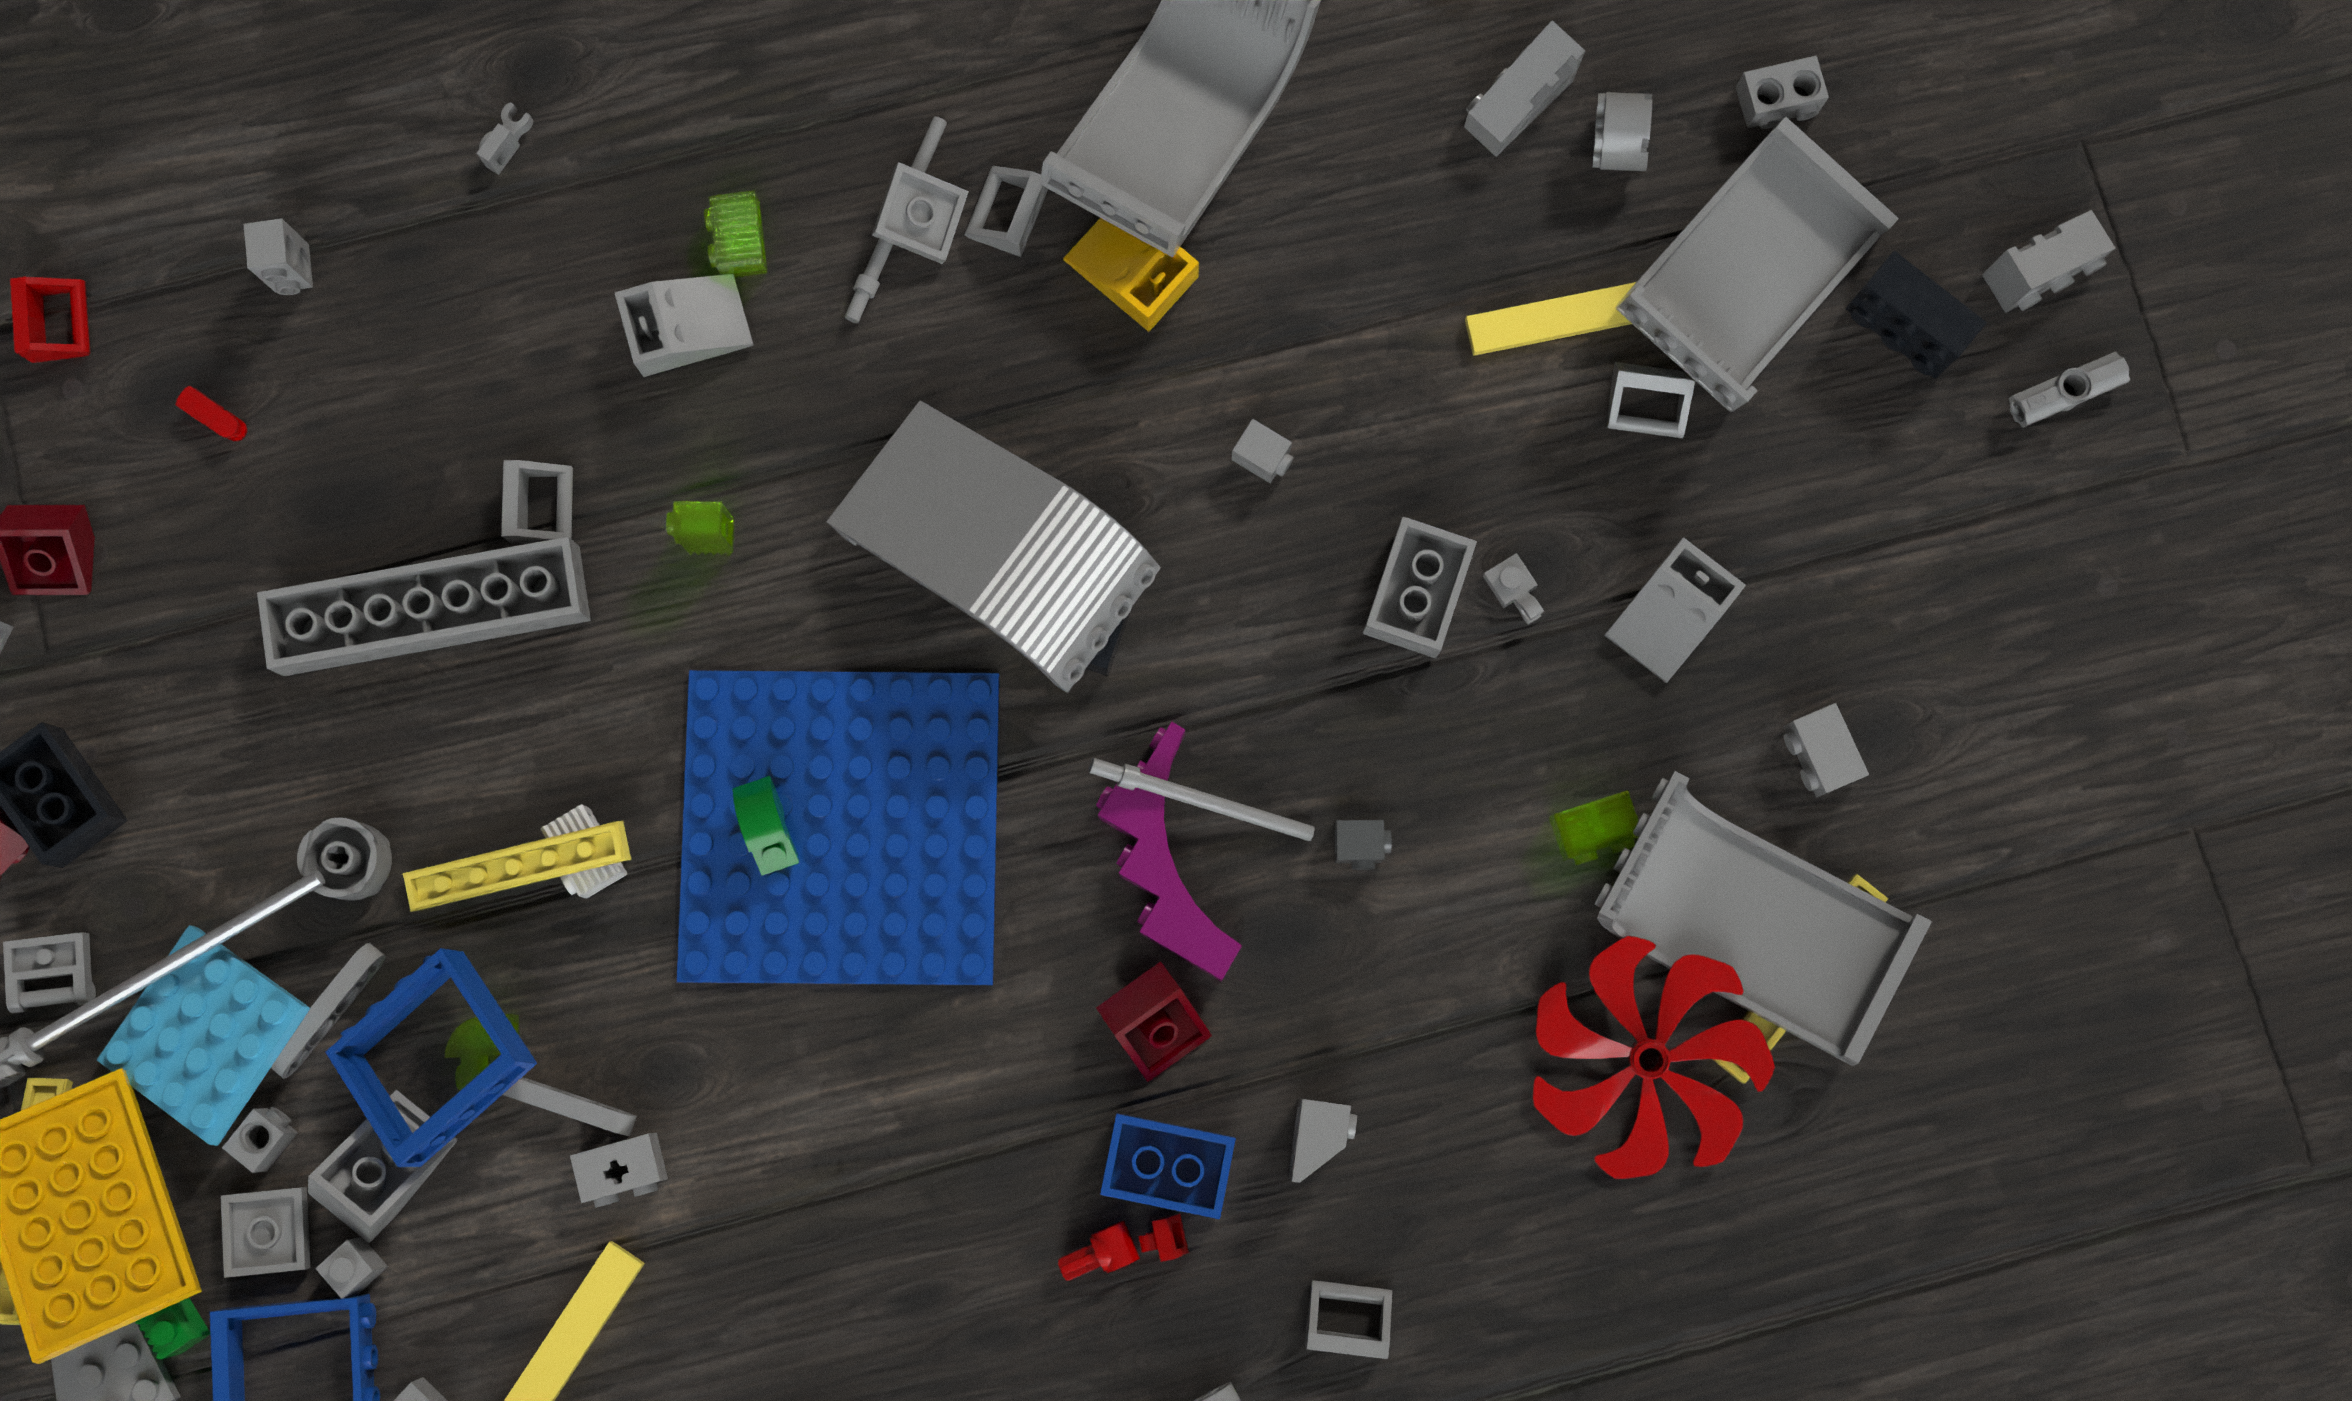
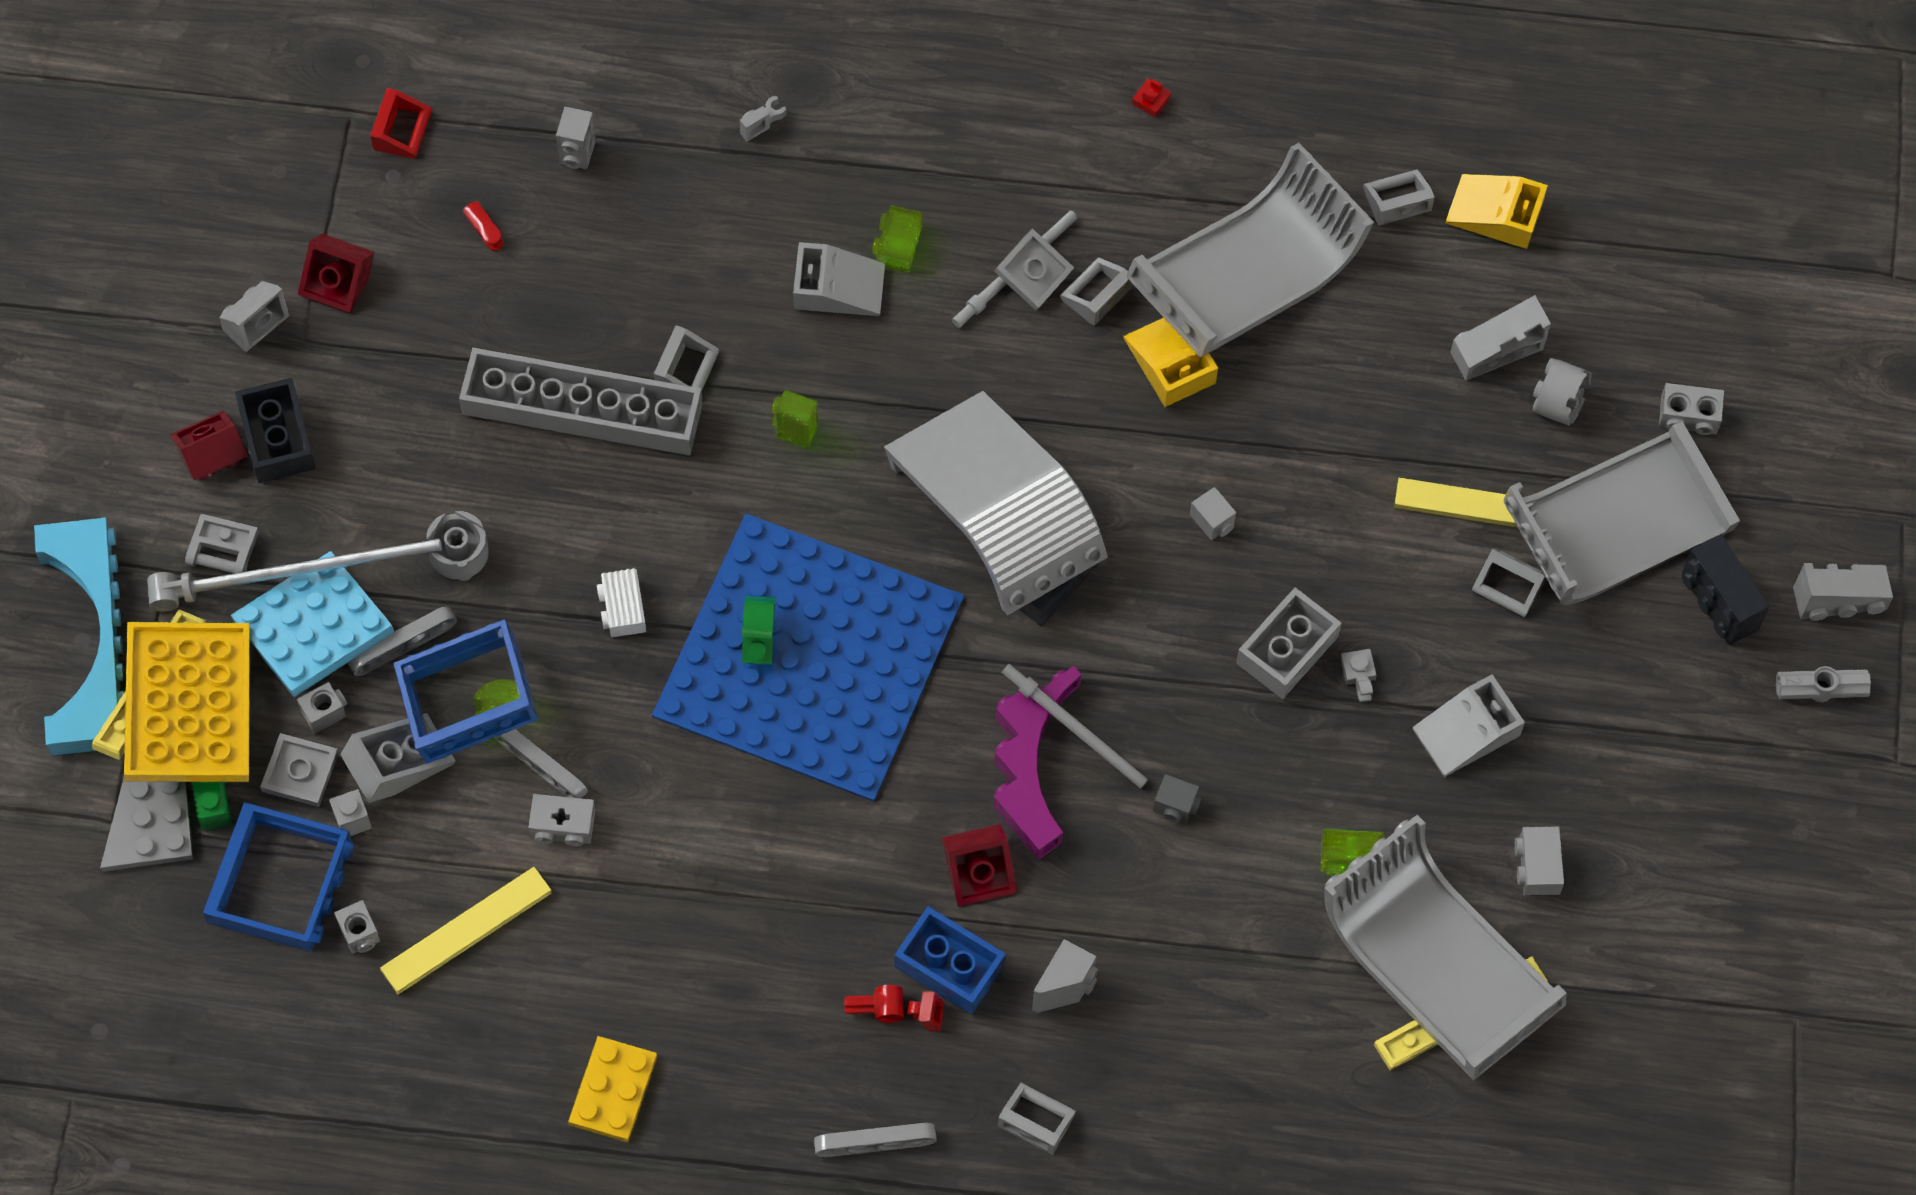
camera: 20 degrees right, 15 degrees down
light yellow tile [403,821,631,912] -> none
red piece [1533,936,1775,1179] -> none

